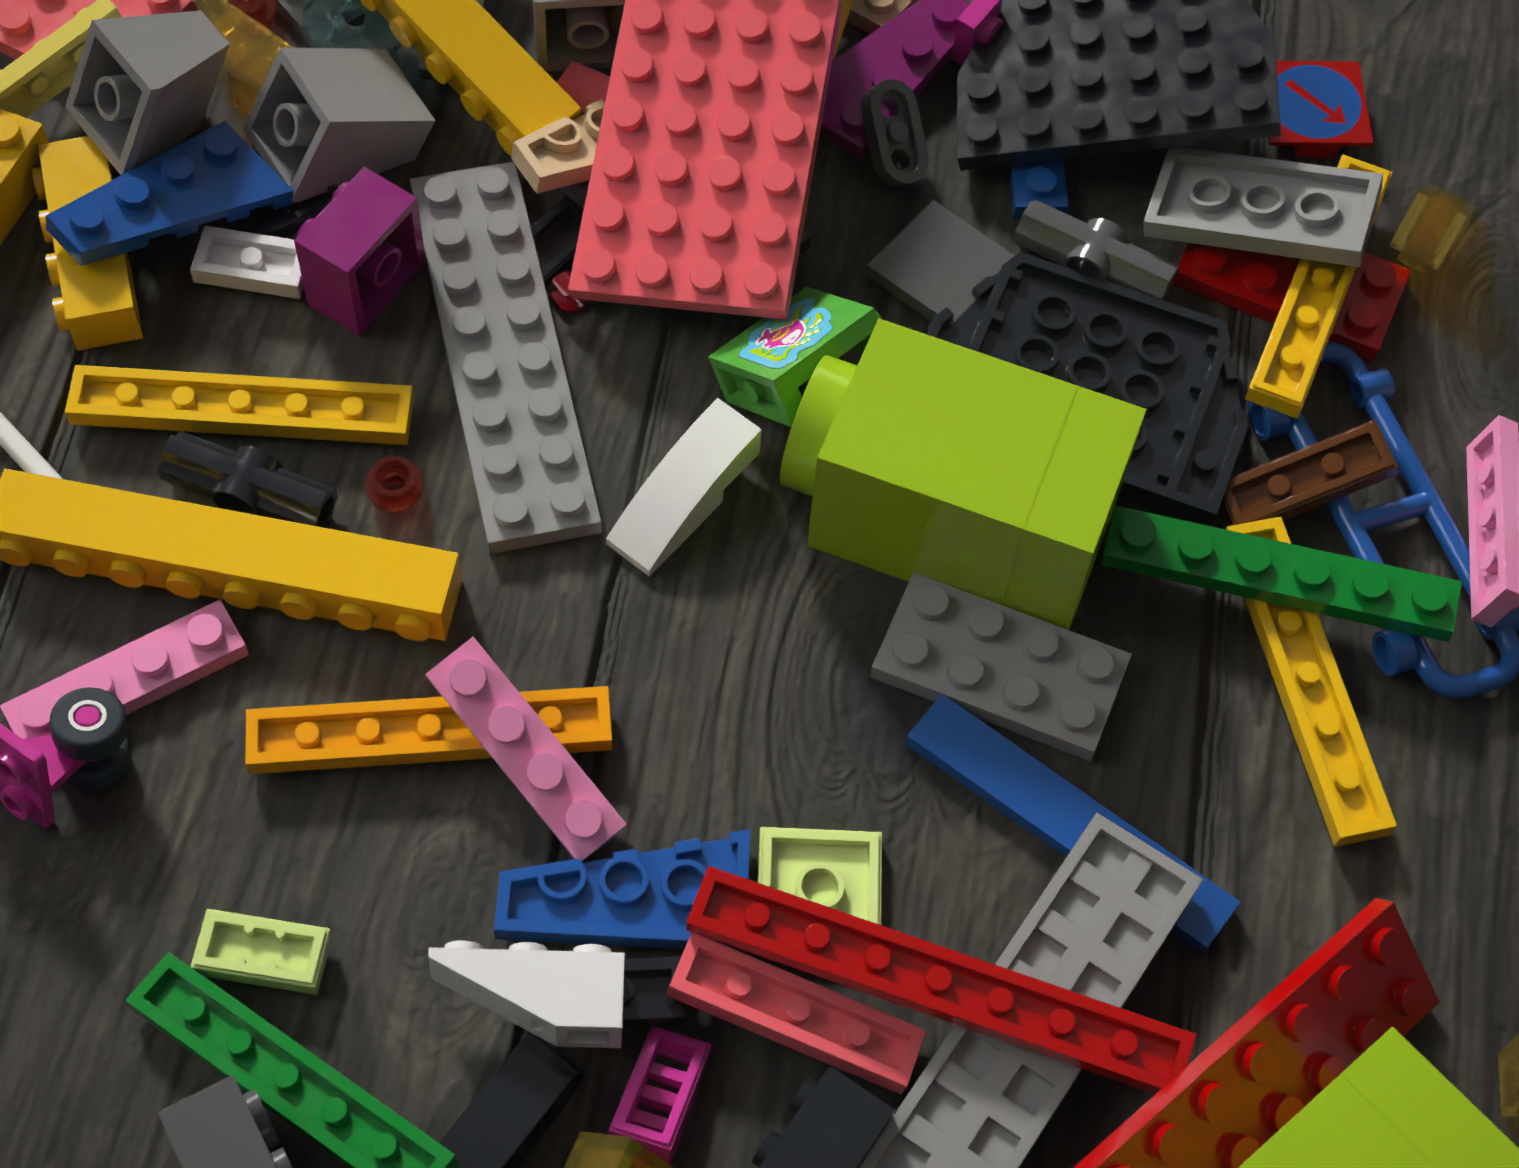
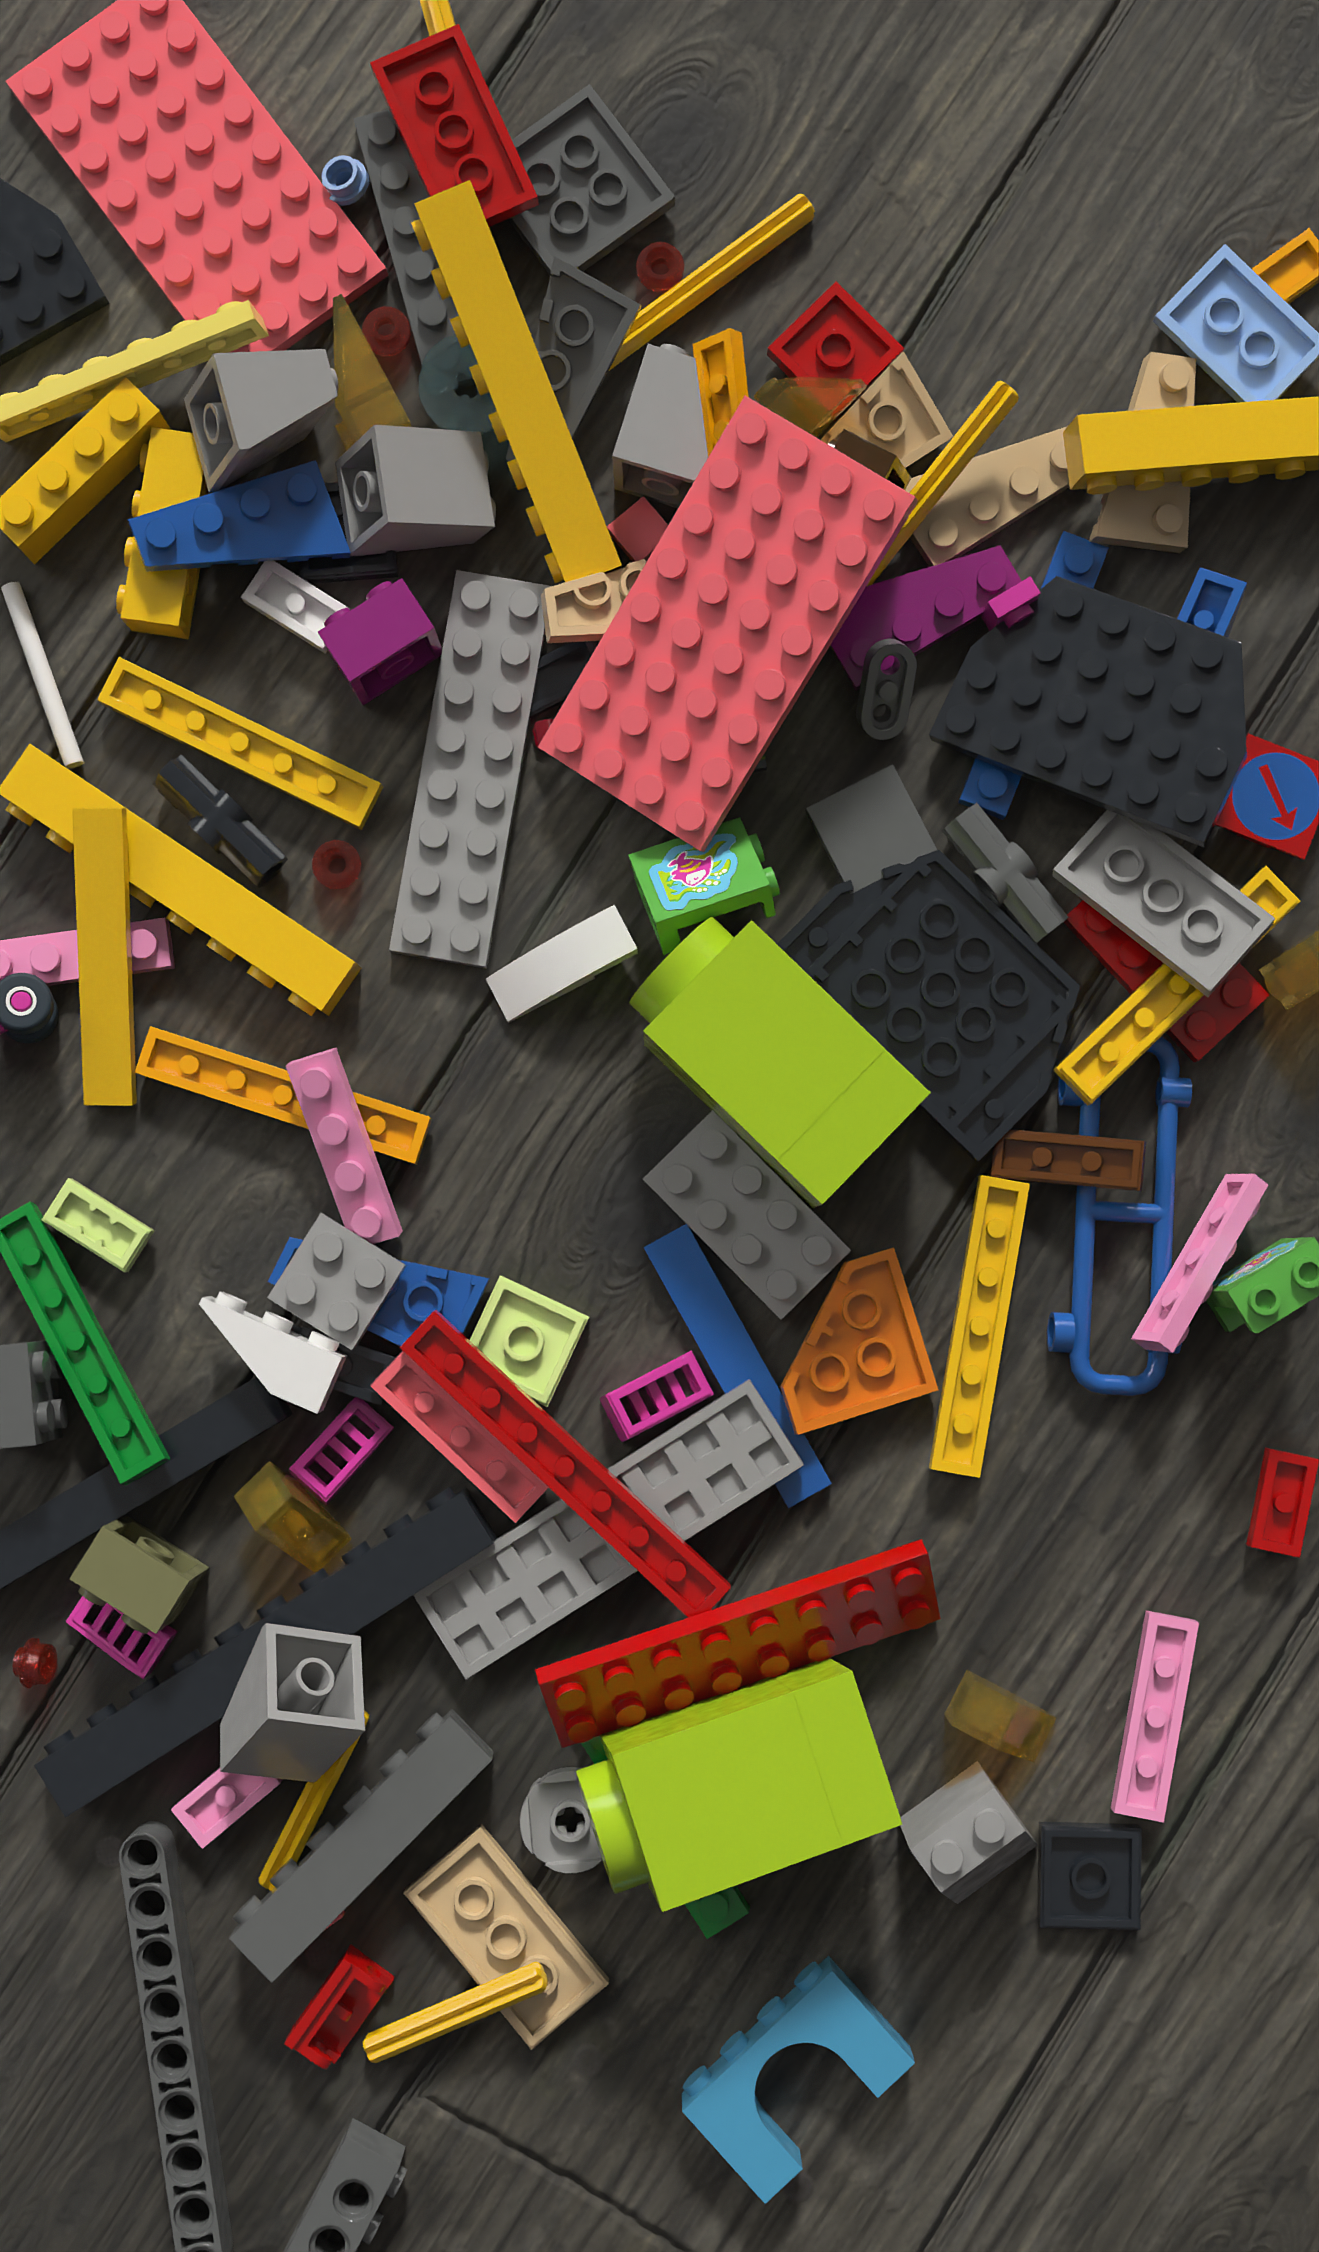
camera: 30 degrees right, 25 degrees up
green plate [1102,506,1462,643] -> none
none -> yellow tile [72,808,137,1106]
none -> light grey plate [267,1213,407,1350]
none -> dark pink slope [600,1351,714,1442]
none -> orange plate [780,1248,939,1435]

